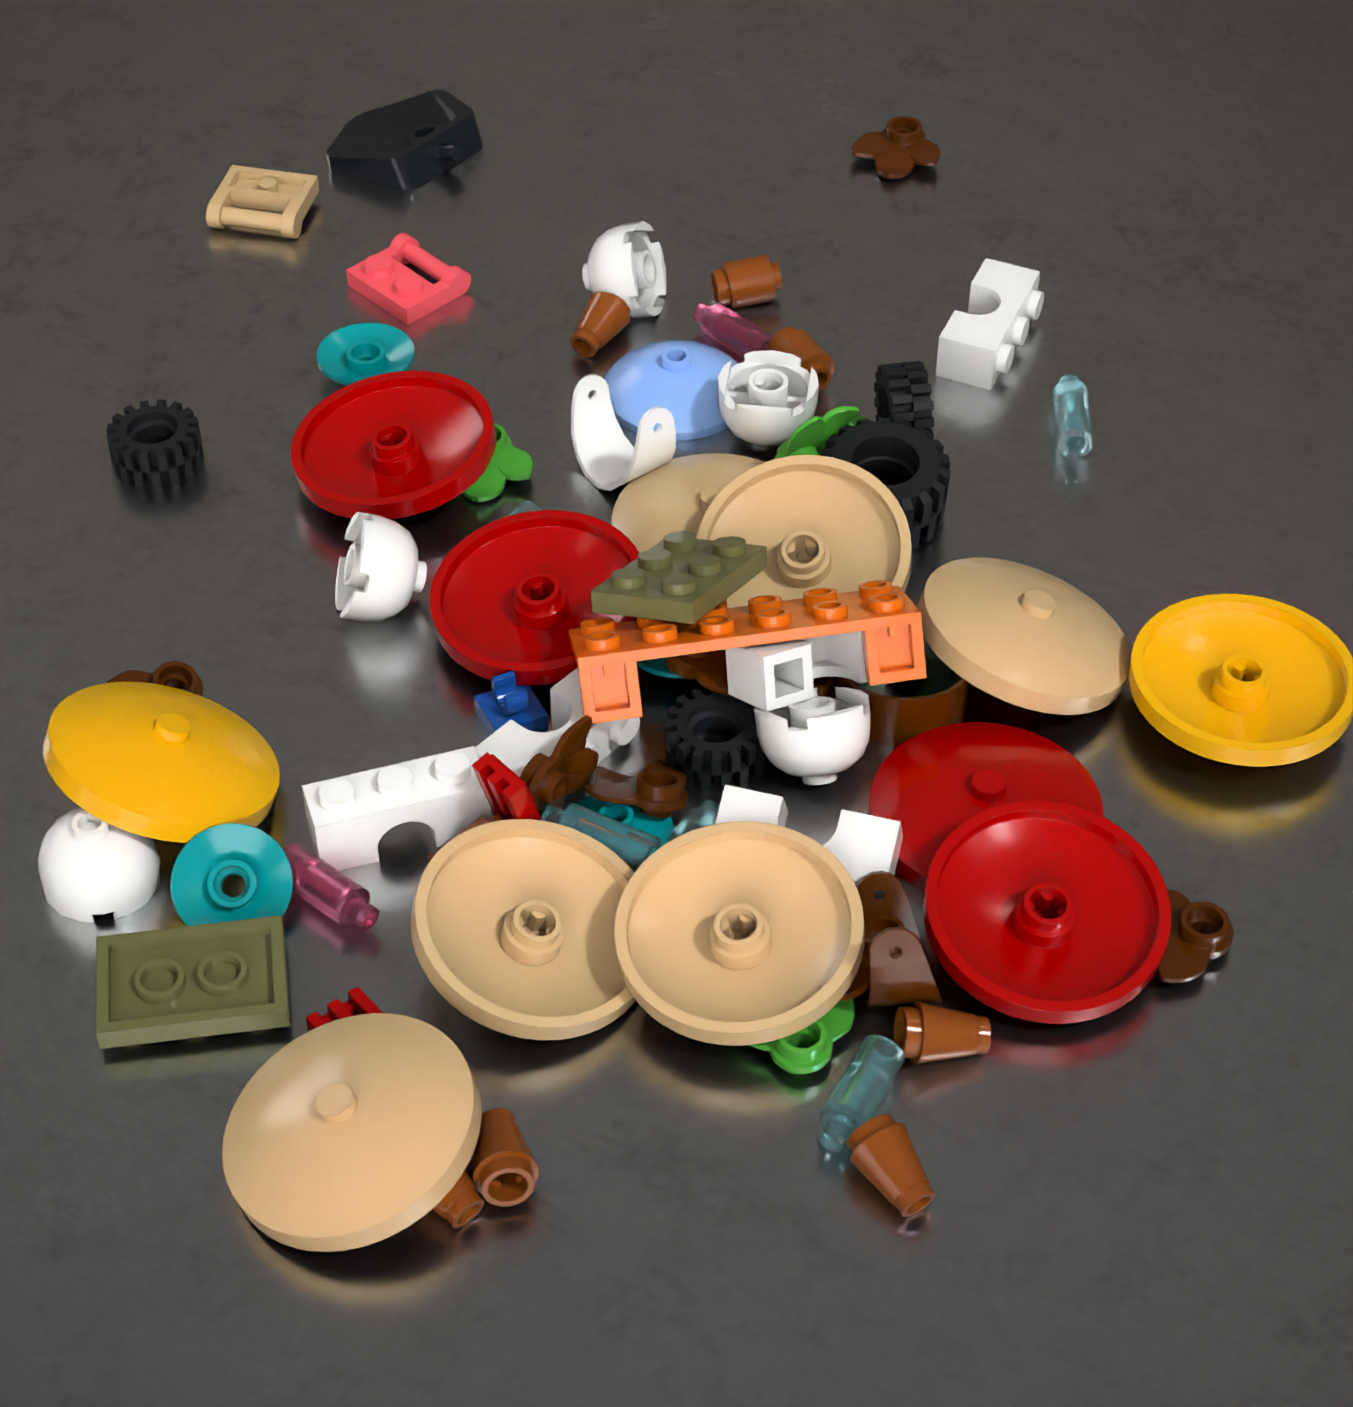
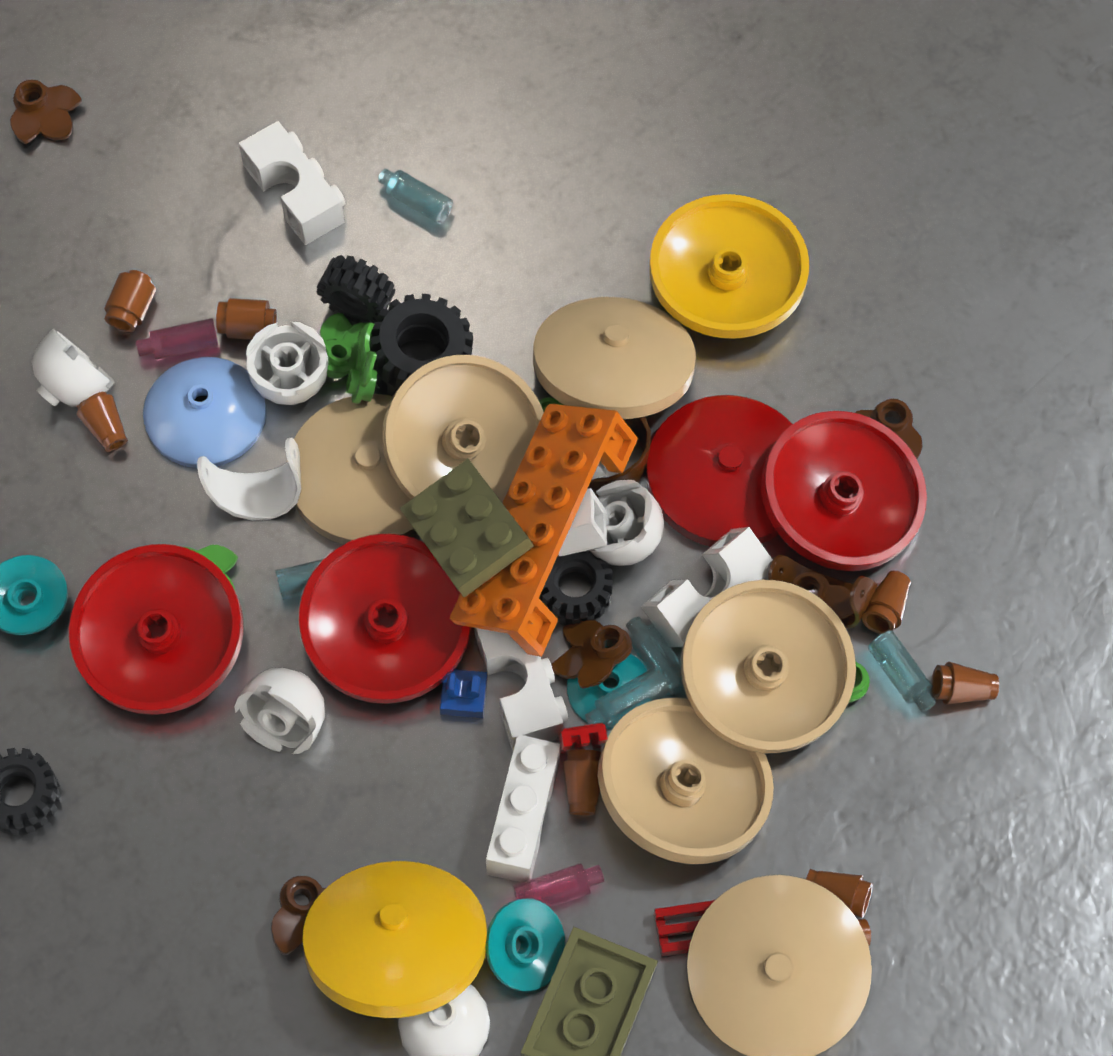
camera: 60 degrees left, 20 degrees up
reddish brown plate [520,715,599,821] -> none

